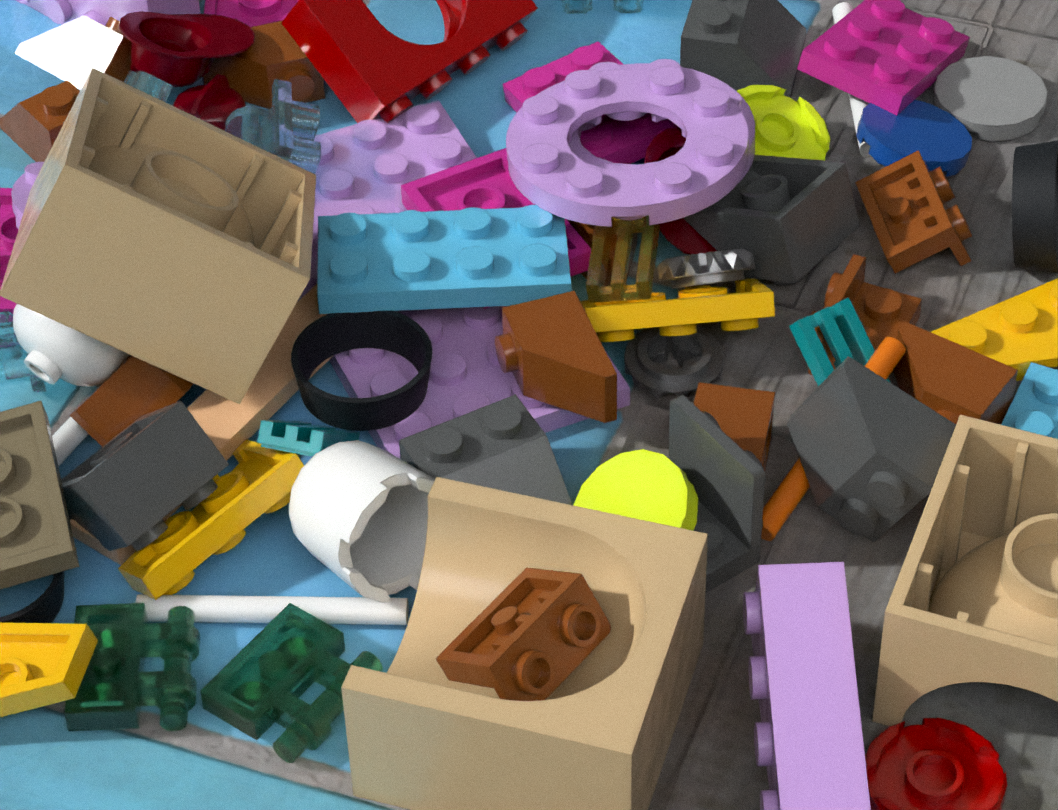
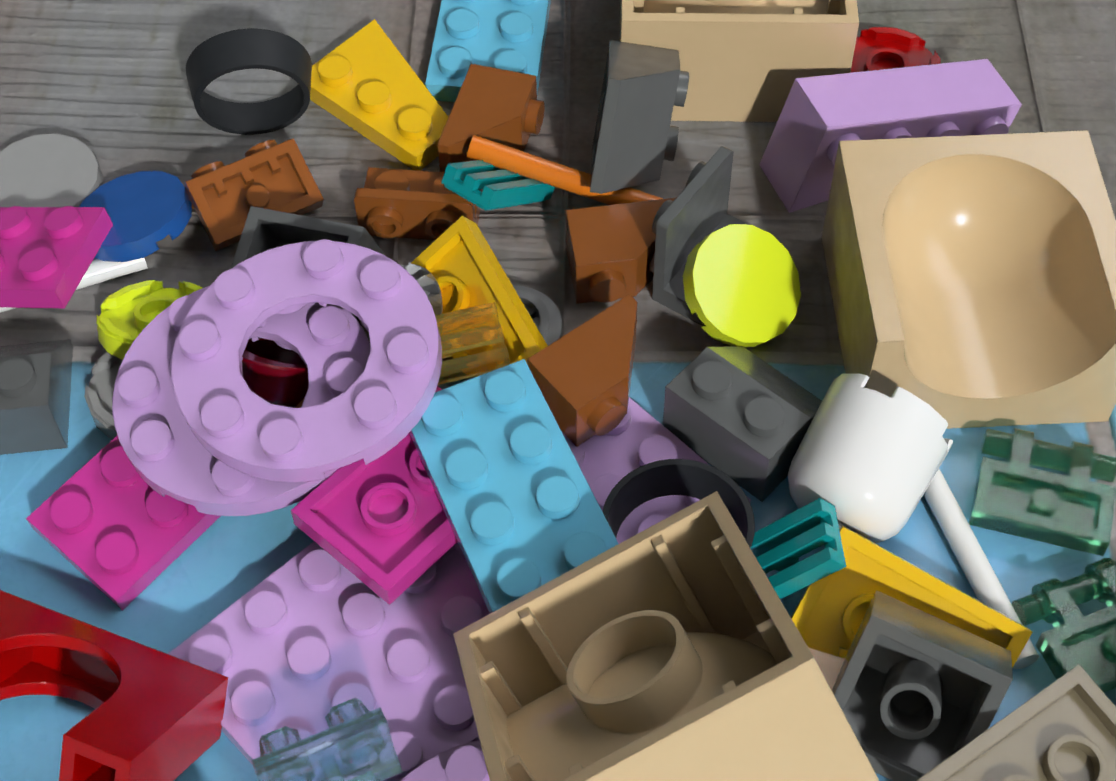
camera: 110 degrees left, 10 degrees up
dark orange bracket [435,567,611,701] -> none

